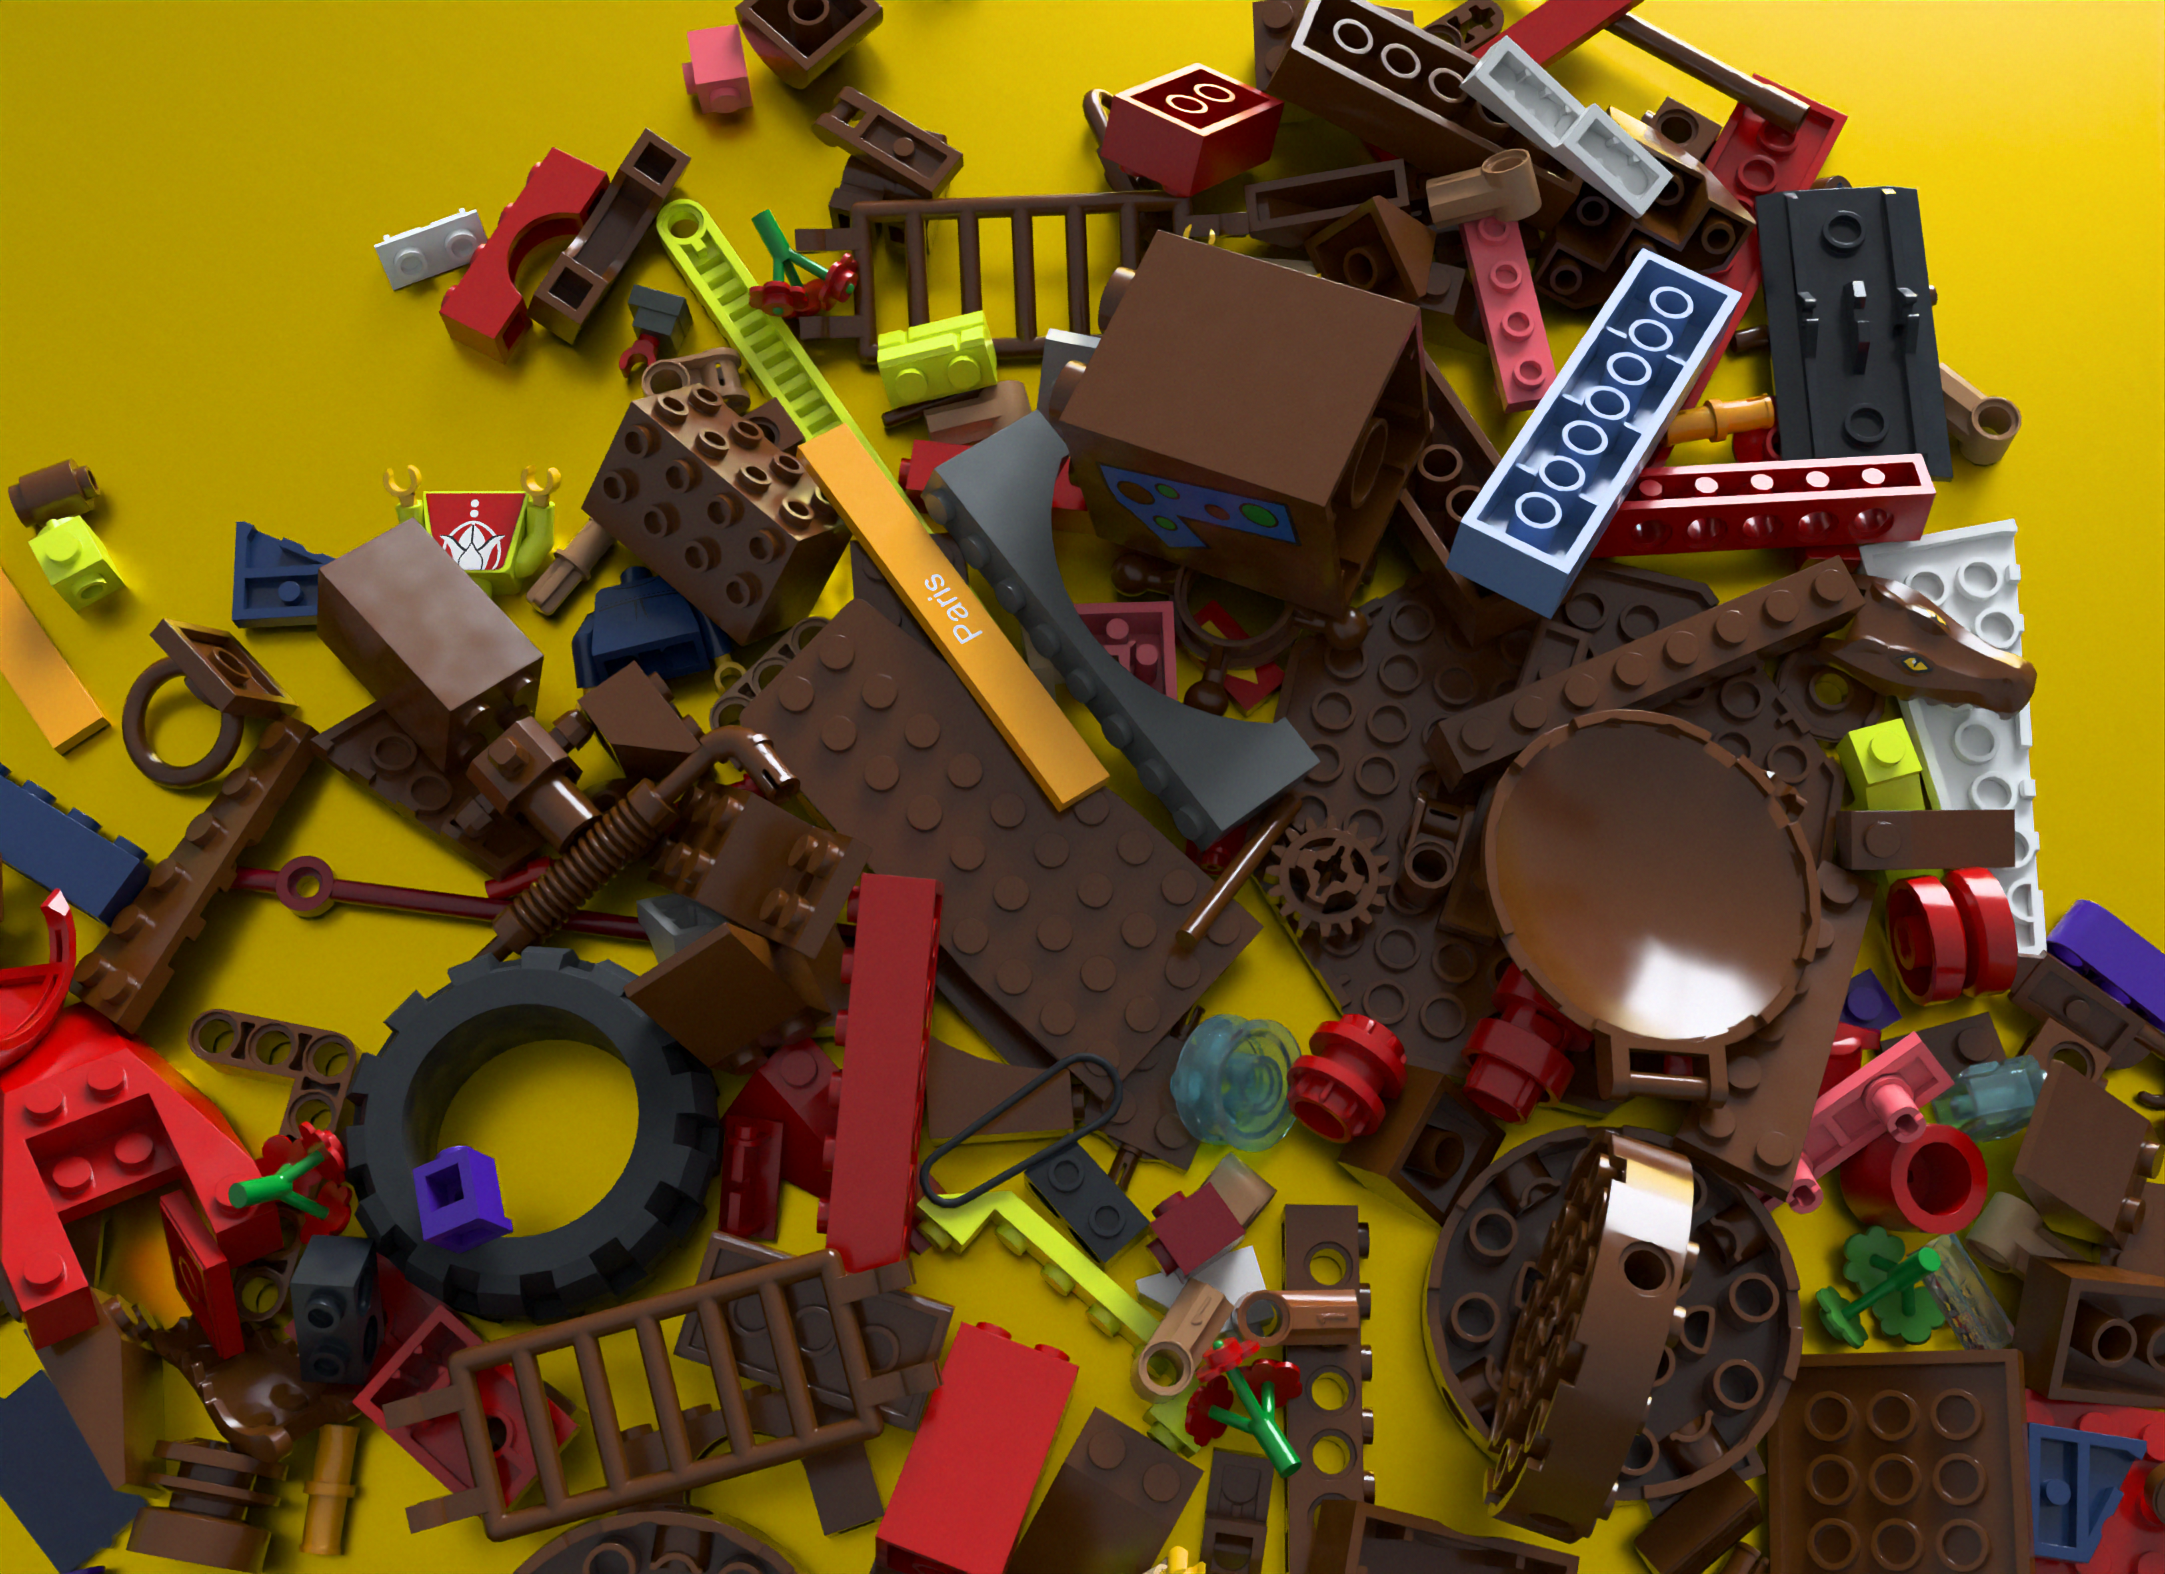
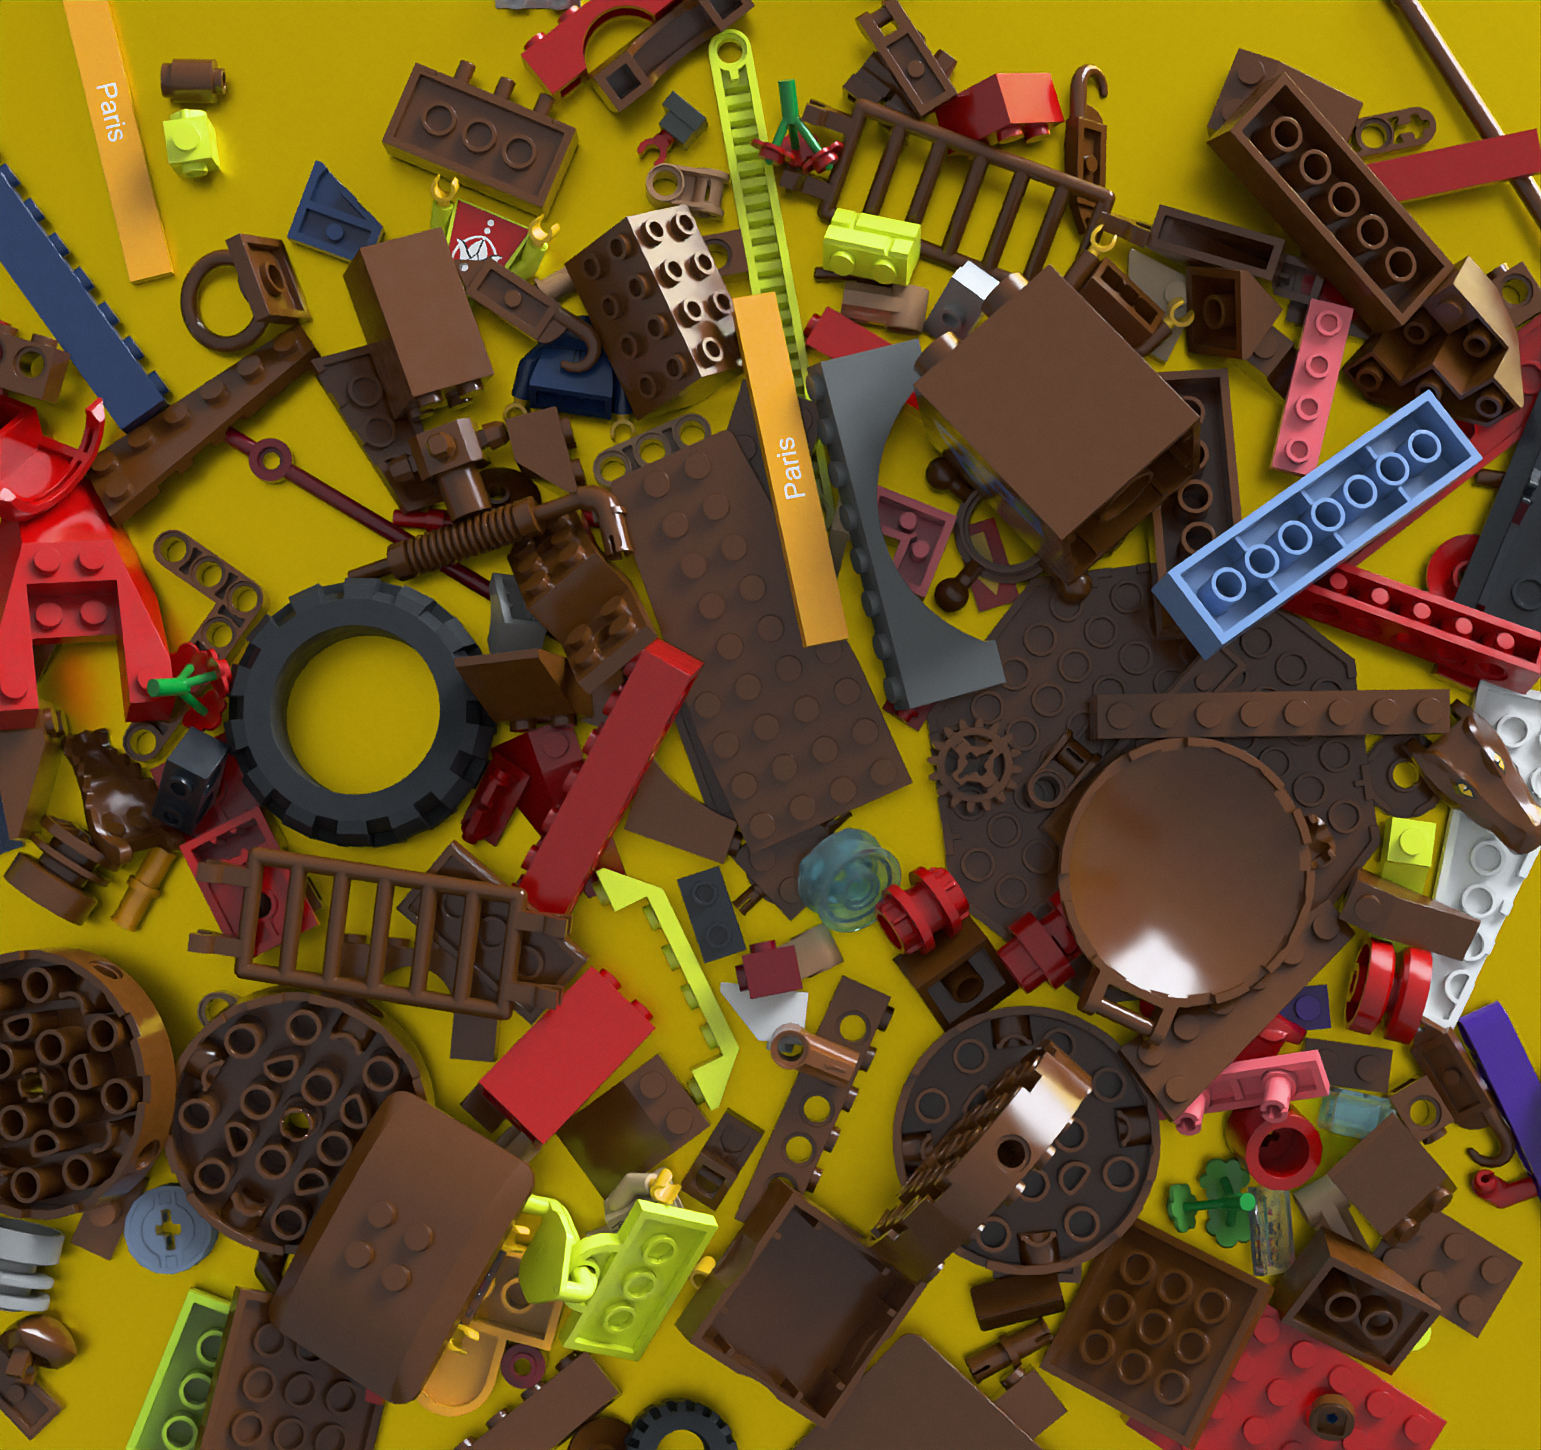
camera: 25 degrees right, 15 degrees up
red tile [159,1189,245,1360] -> none
dark purple brick [412,1146,514,1254] -> none
black piece [920,1053,1123,1208] -> none
red brick [1100,63,1285,198] -> none
medium nougat piece [1130,1277,1235,1404] -> none
reddish brown bar [1175,793,1302,950] -> none
red plant [1185,1337,1302,1478] -> none
medium nougat piece [1426,149,1542,229] -> none
white slope [1459,35,1674,219] -> none
light orange pin [1660,393,1774,448] -> none
dark blue wing [2027,1422,2147,1564] -> none
none -> reddish brown piece [382,60,579,219]
none -> reddish brown plate [454,257,602,373]
none -> red brick [935,73,1065,160]

